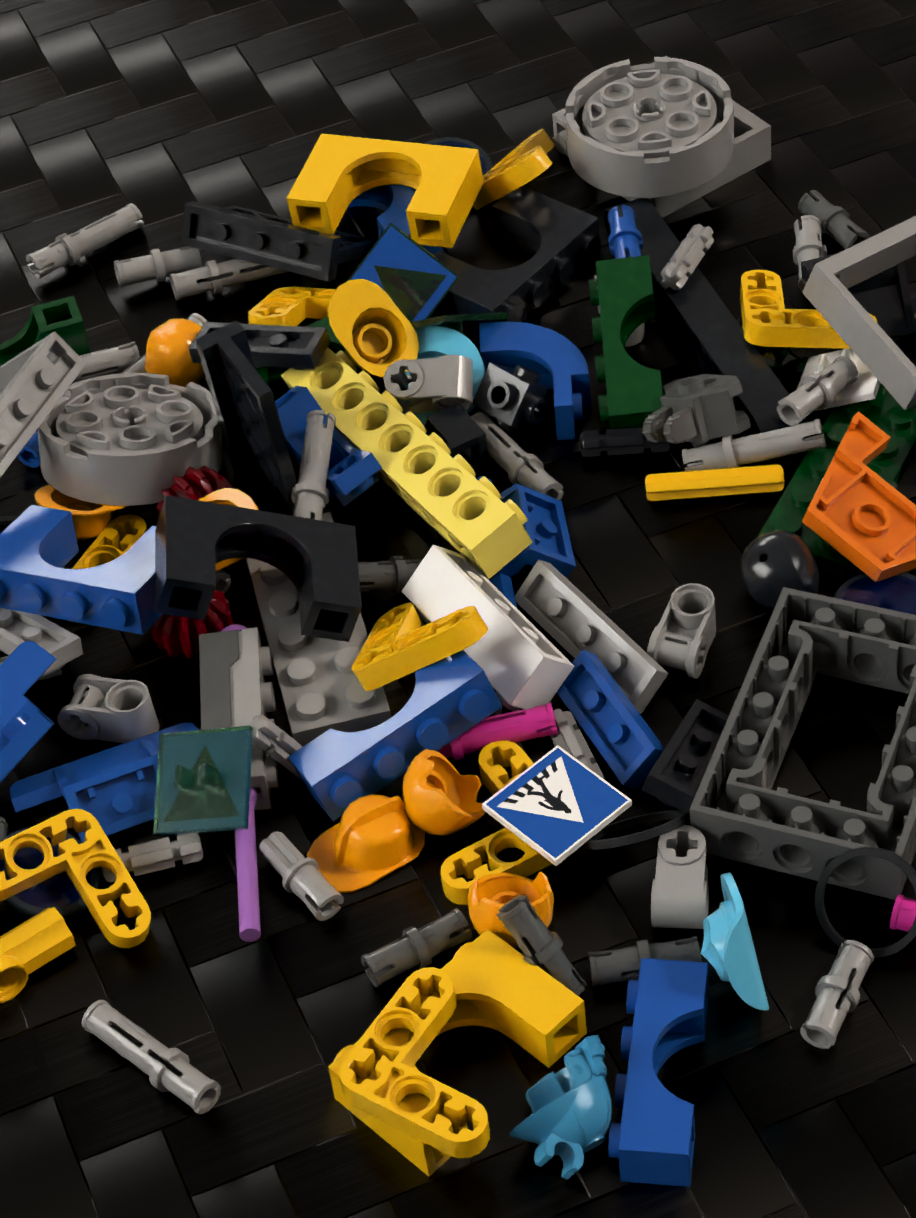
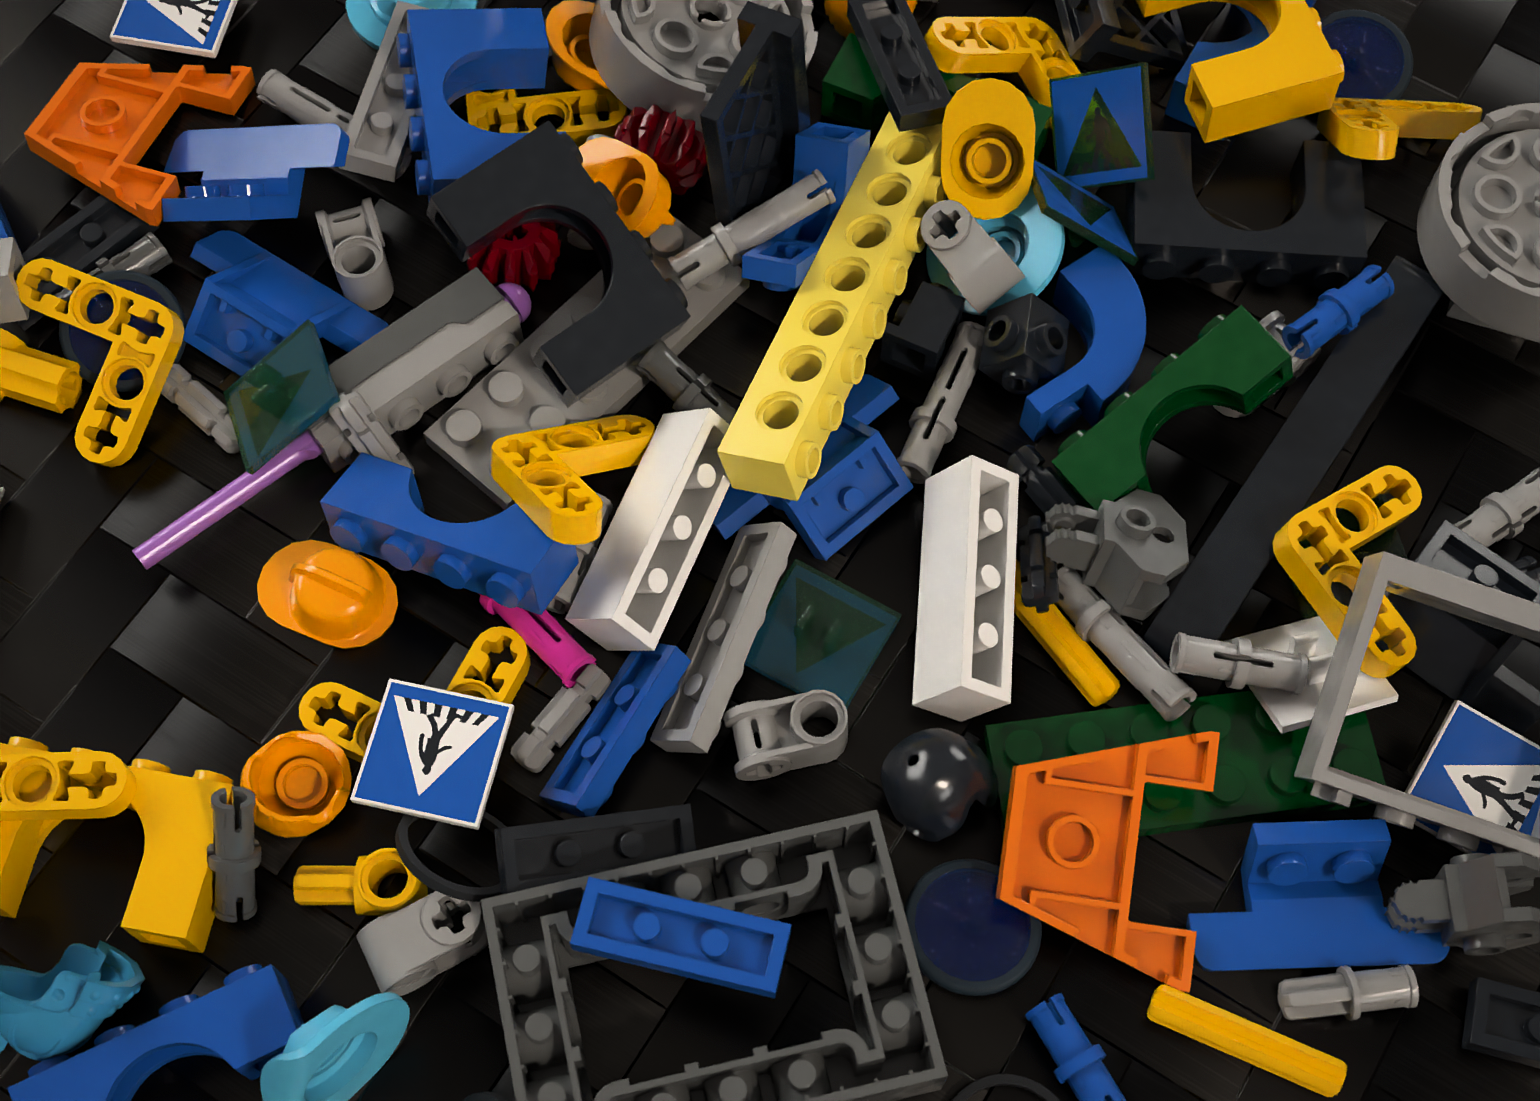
camera: 50 degrees right, 20 degrees up
light grey axle [259,831,344,921] -> none
dark grey pin [361,908,472,988] -> none
light orange hair [402,749,486,836] -> none
dark grey pin [588,936,702,987] -> none
light grey axle [661,224,714,291] -> none
none -> yellow axle [293,848,428,917]
none -> blue plate [570,877,791,999]
none -> piece [744,559,902,709]
none -> white brick [912,455,1019,722]
none -> black axle [1019,516,1059,613]

